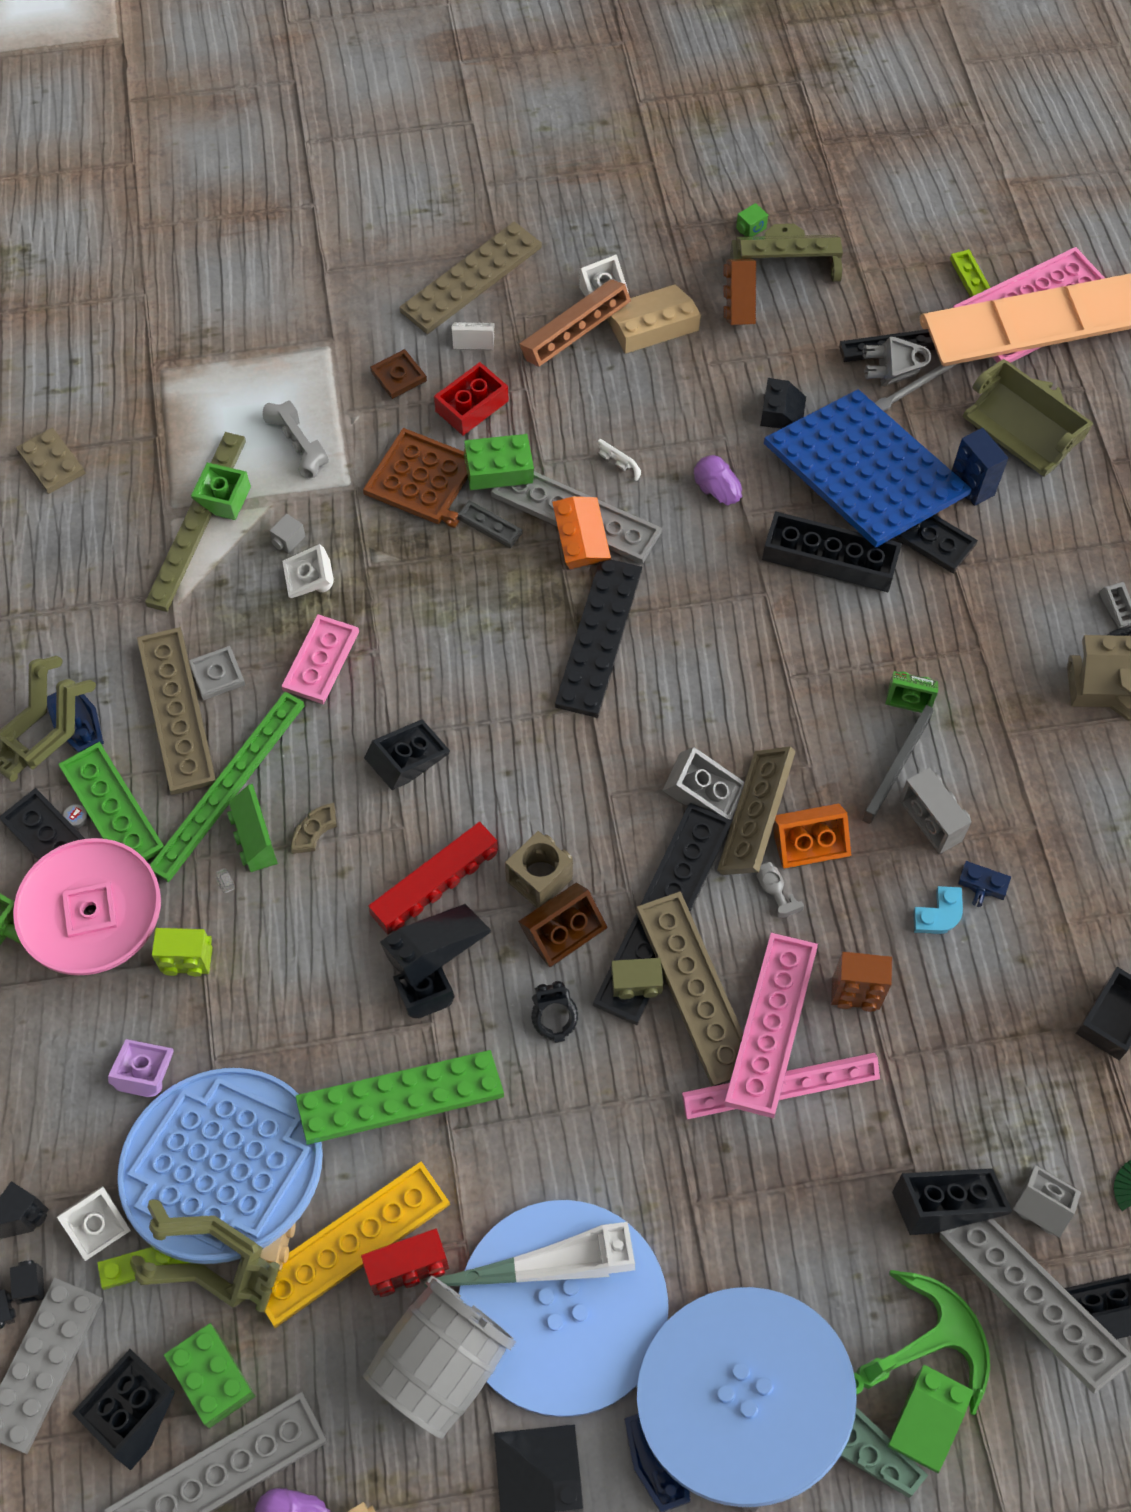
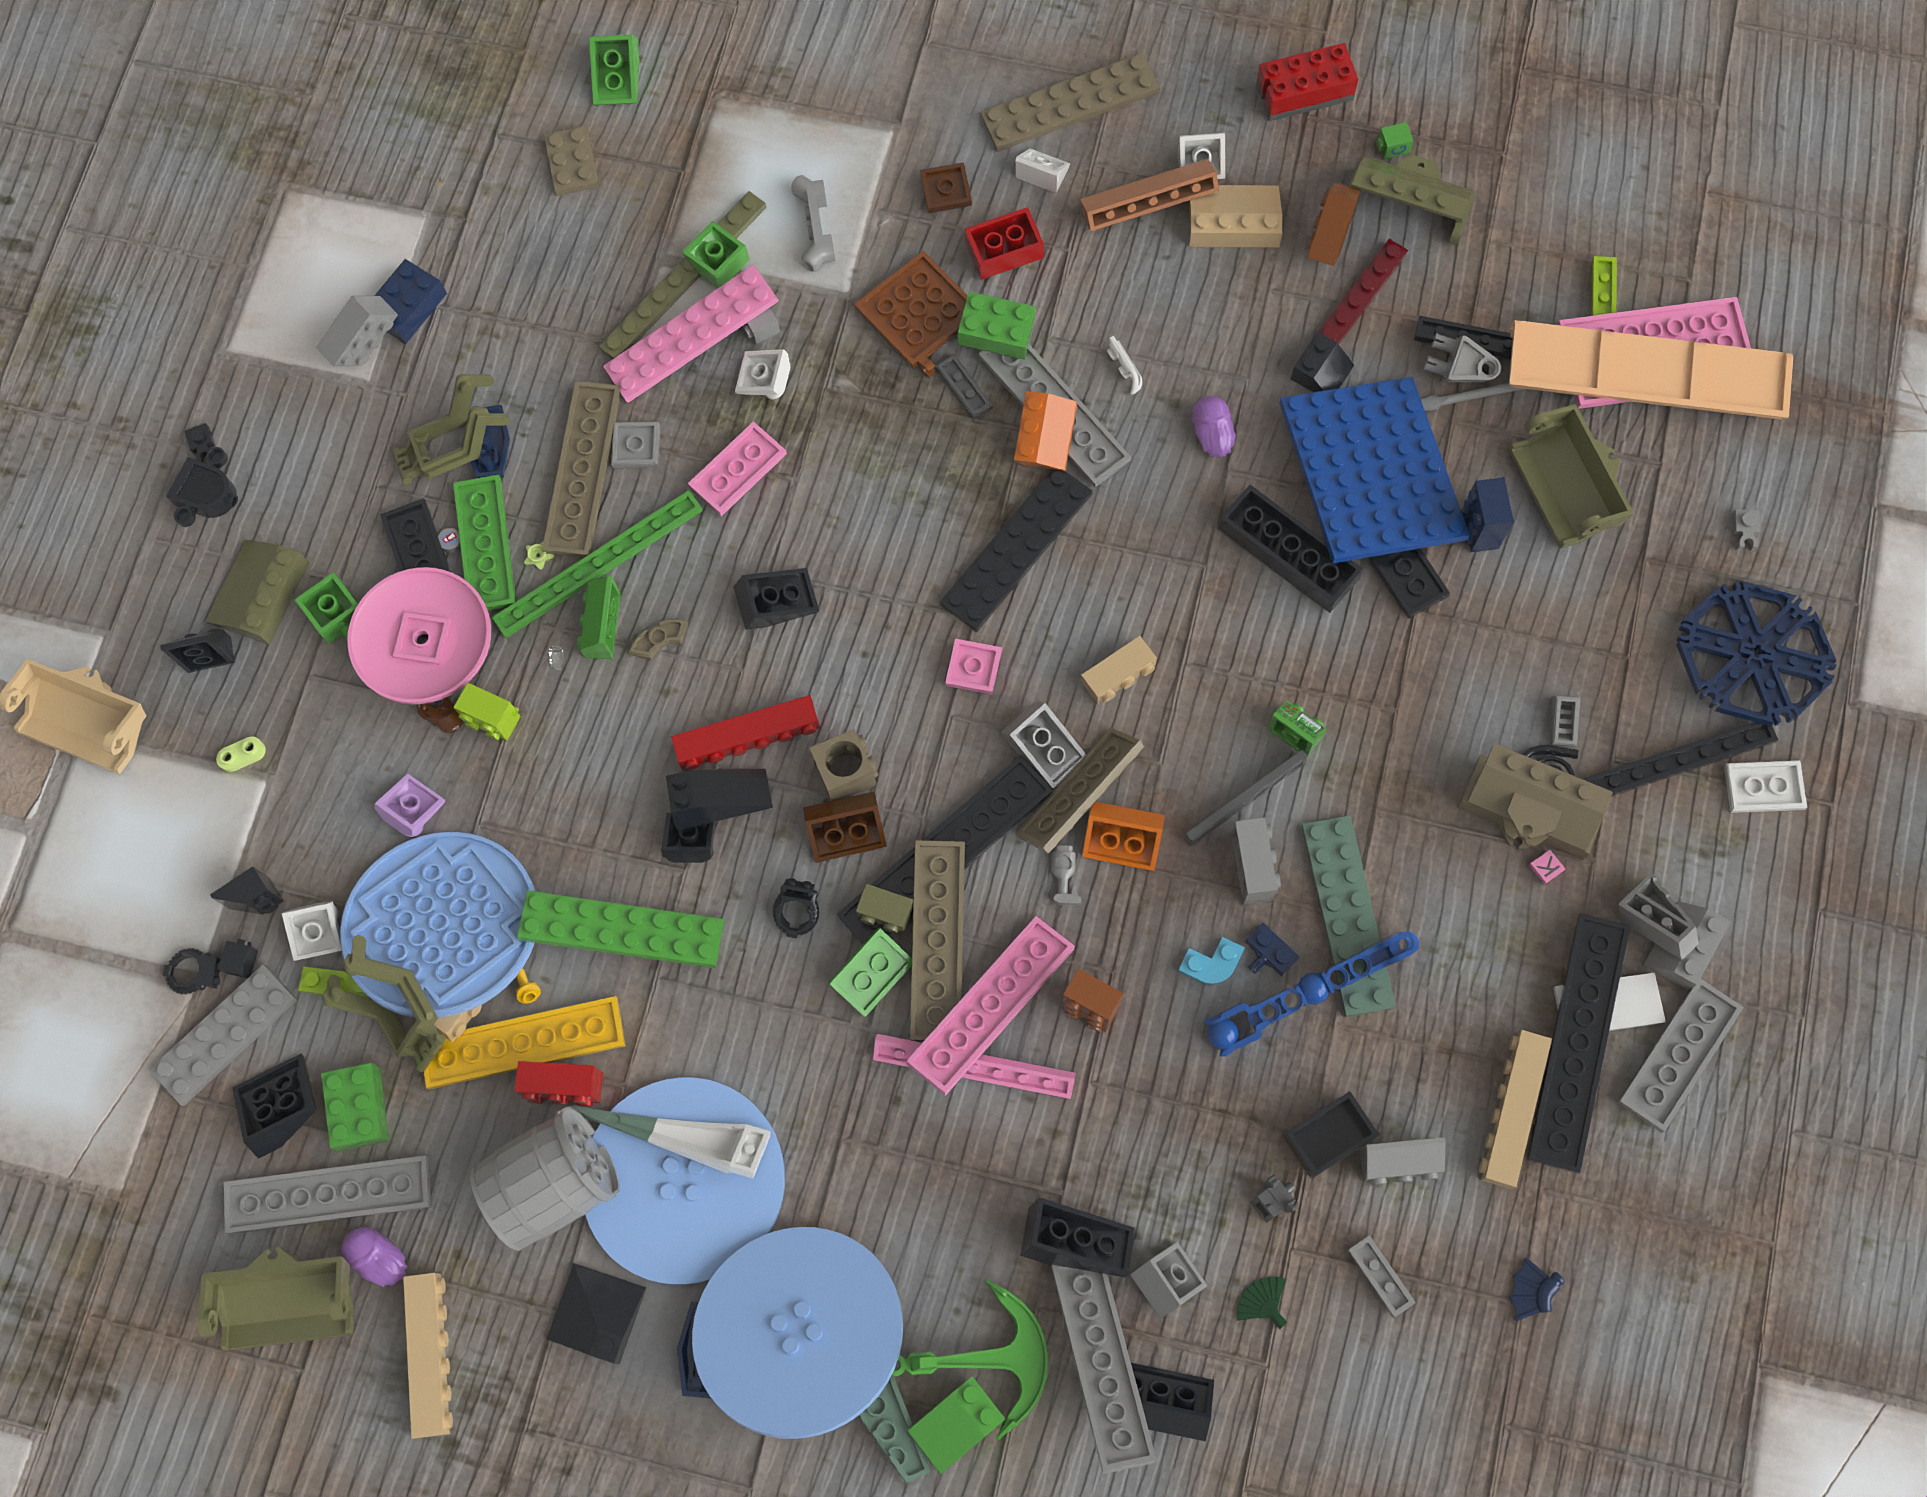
camera: 30 degrees right, 10 degrees up
none -> reddish brown piece [416,697,463,733]
none -> yellow plate [515,969,541,1004]
none -> yellowish green plate [524,541,554,570]
none -> bright green slope [589,35,639,105]
none -> bright pink plate [603,264,779,403]
none -> bright green plate [828,927,912,1017]
none -> bright pink plate [945,639,1002,695]
none -> tan brick [1081,636,1157,705]
none -> blue piece [1203,931,1419,1057]
none -> dark grey piece [1250,1174,1299,1223]
none -> red piece [1256,43,1359,121]
none -> sand green plate [1301,815,1396,1017]
none -> dark red plate [1319,239,1408,344]

